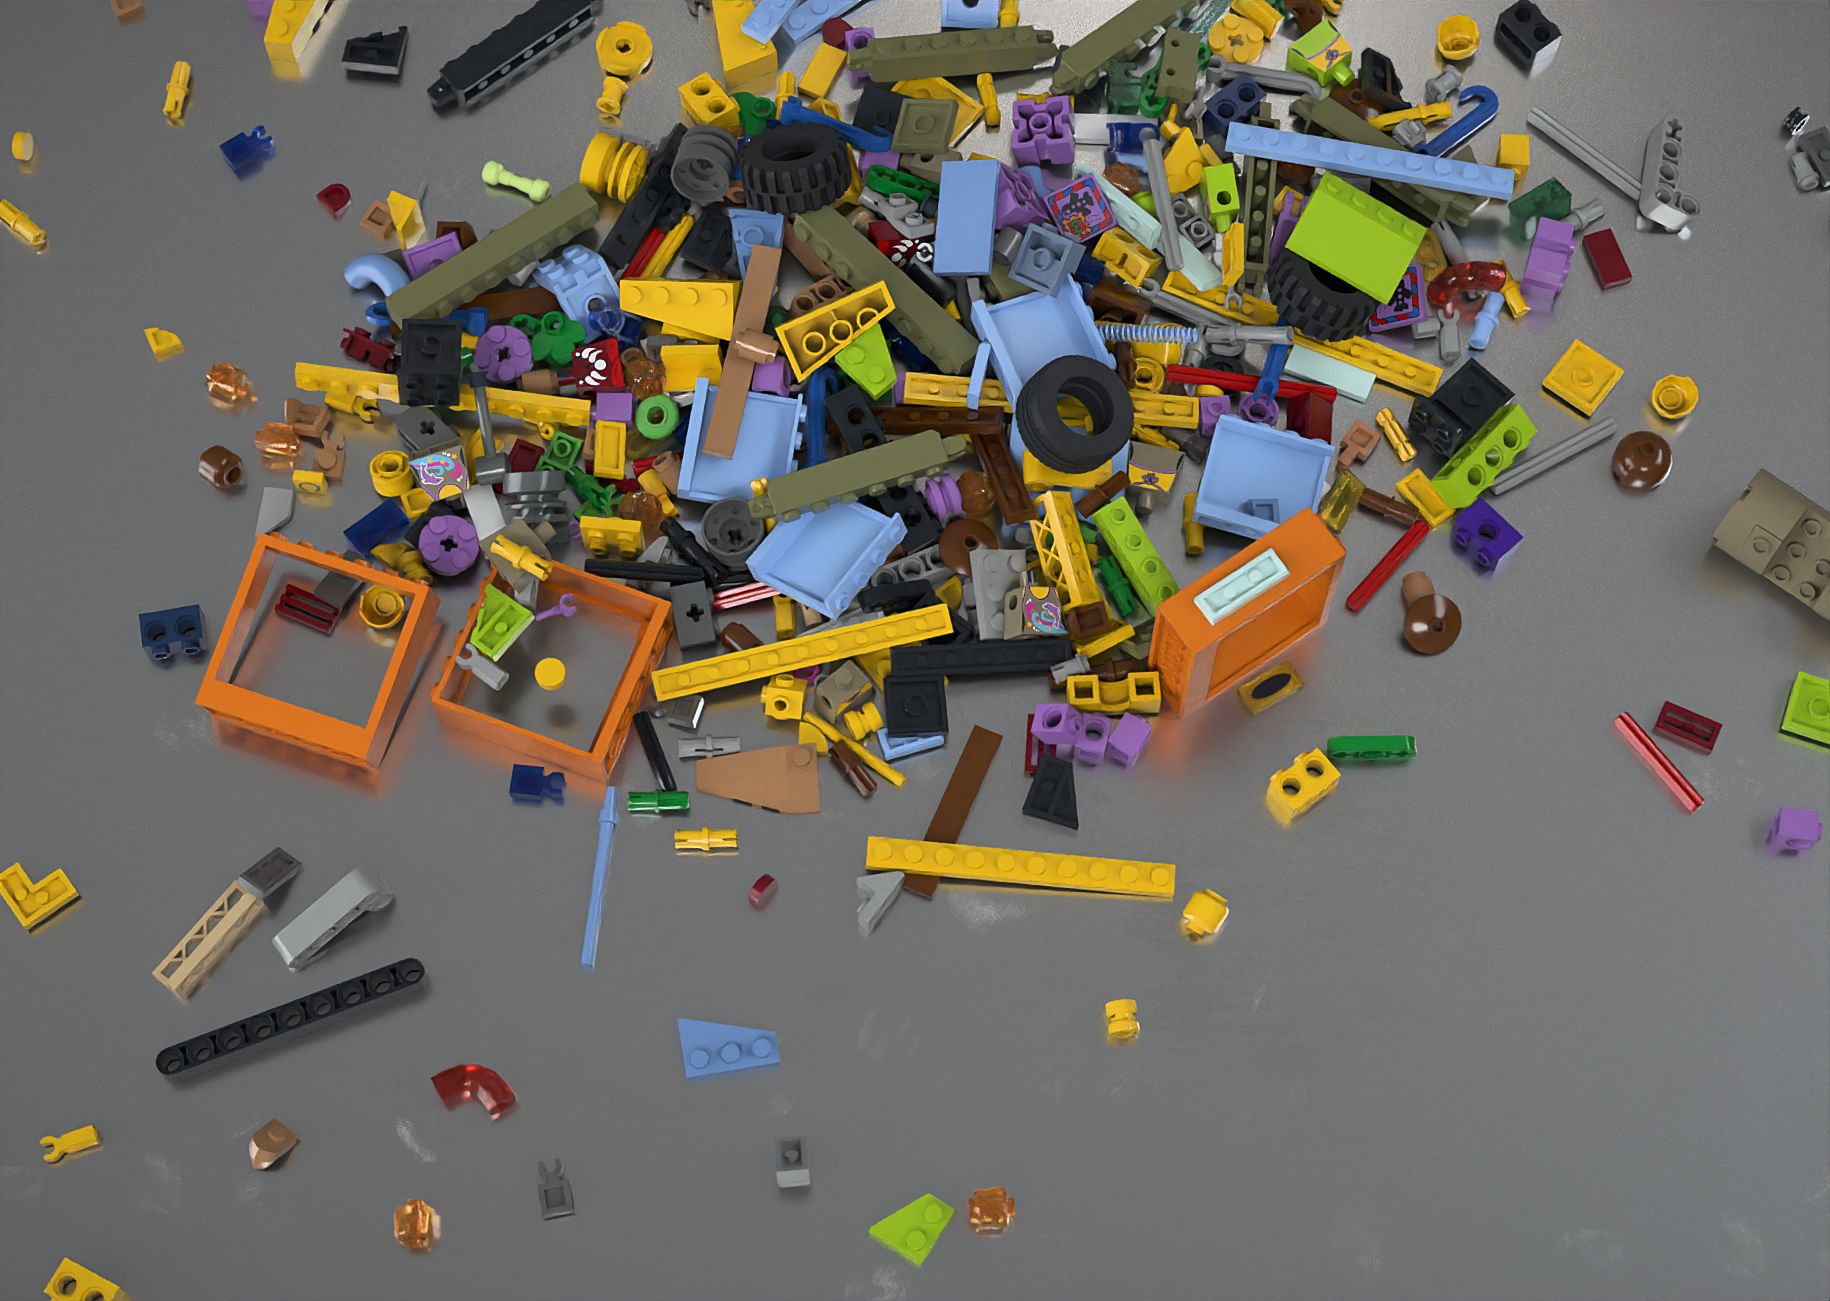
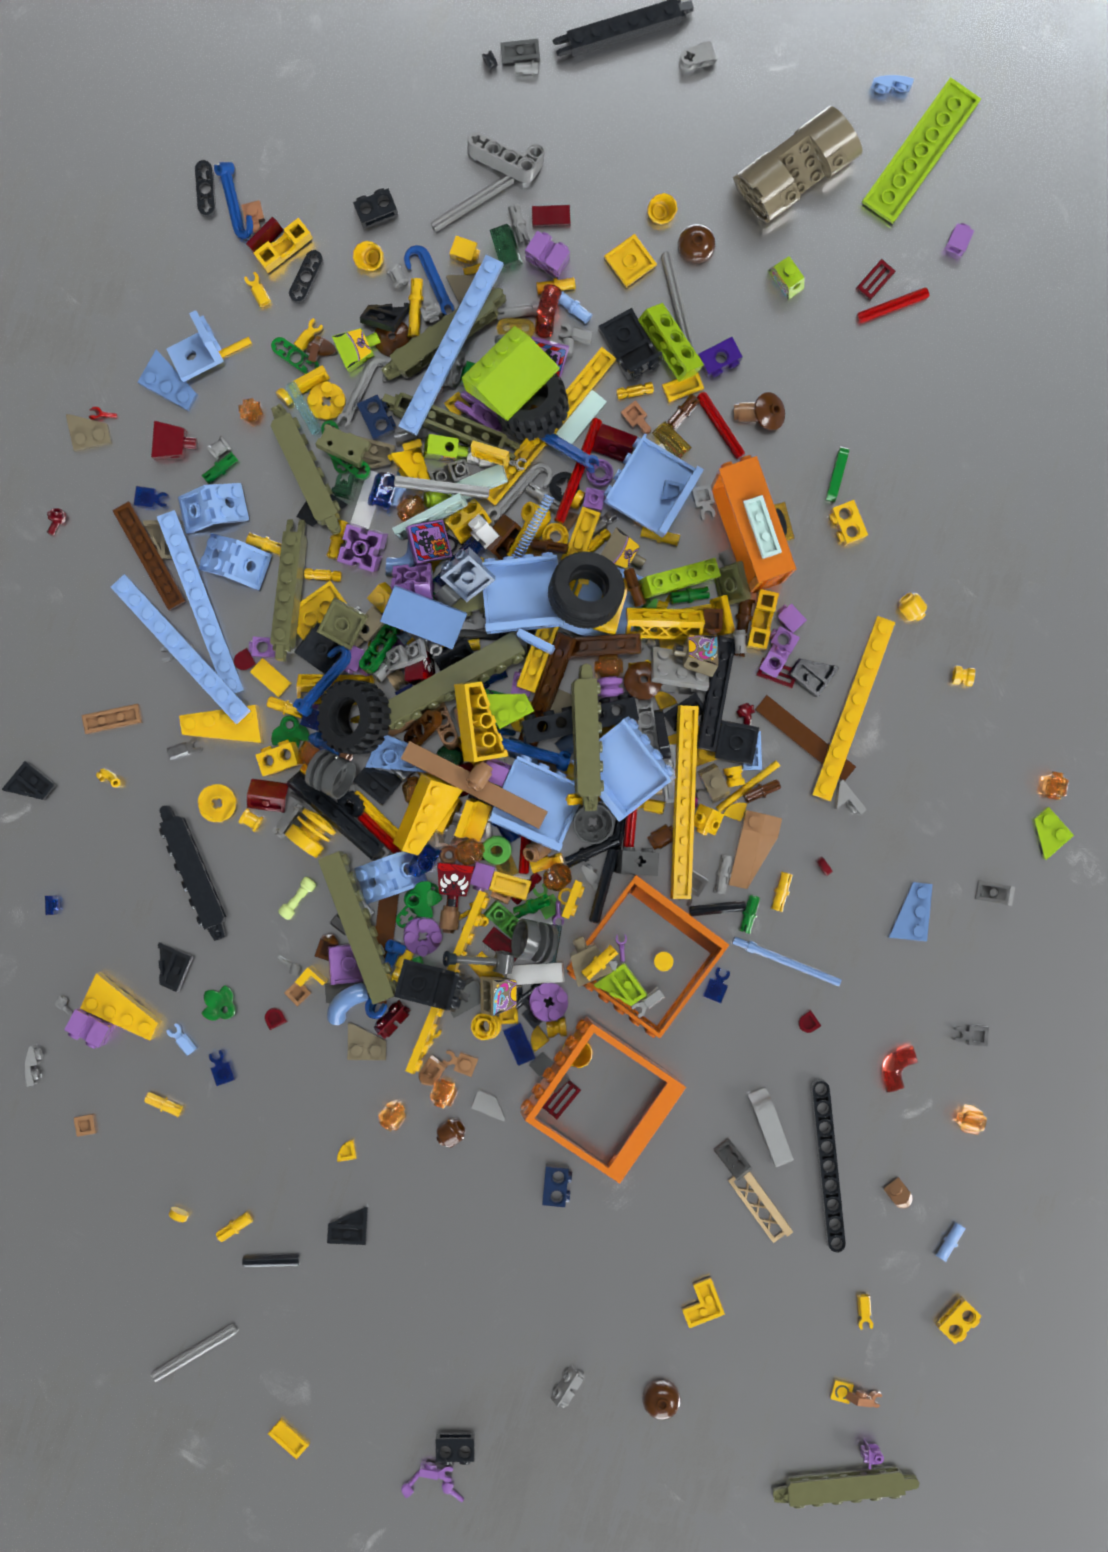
camera: 75 degrees left, 20 degrees up
yellow tile [292,470,328,495] -> none
yellow hand [1158,104,1181,141] -> none
light grey hand [1185,86,1207,122] -> none
light grey pin [1206,323,1294,346] -> none
none -> light blue bar [166,1023,197,1056]
none -> green plate [201,985,236,1021]
none -> dark red panel [247,779,289,813]
none -> black wing [327,1207,368,1245]
none -> dark tan wing [347,1022,387,1060]
none -> reddish brown beam [404,710,442,746]
none -> white brick [468,514,499,549]
none -> dark red plate [736,703,755,725]
none -> lime torso [768,256,805,300]
none -> dark red tile [798,1010,821,1033]
none -> light blue pin [936,1222,966,1262]

